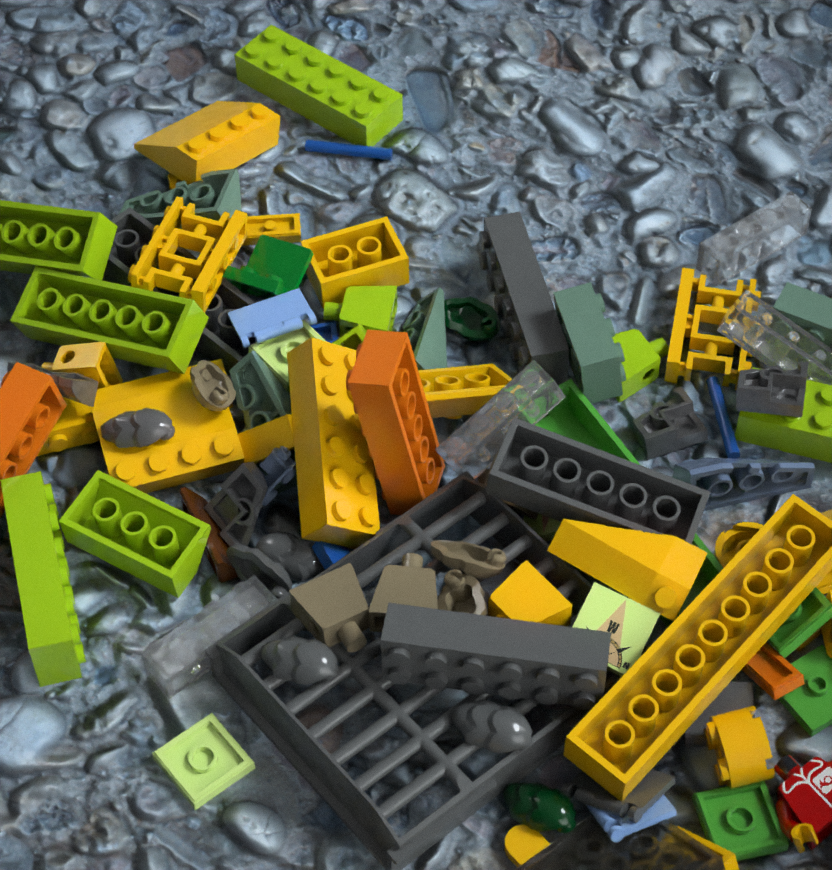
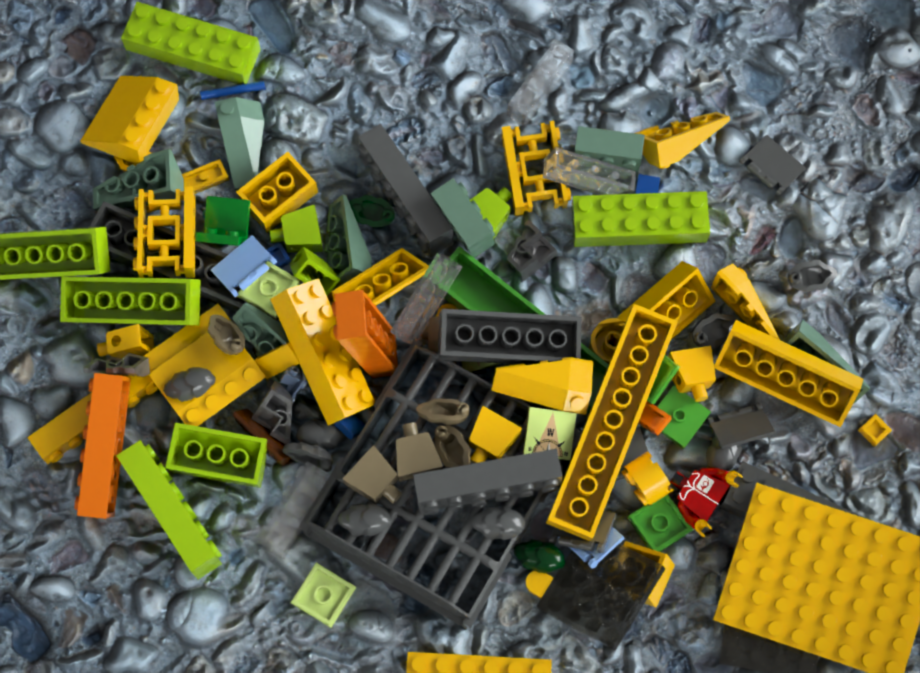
camera: 20 degrees left, 20 degrees up
sand blue wedge [673,457,815,511] -> none
blue bar [706,376,740,459] -> none
flat silver slope [735,362,809,417] -> none
none -> sand green wedge [215,97,265,191]

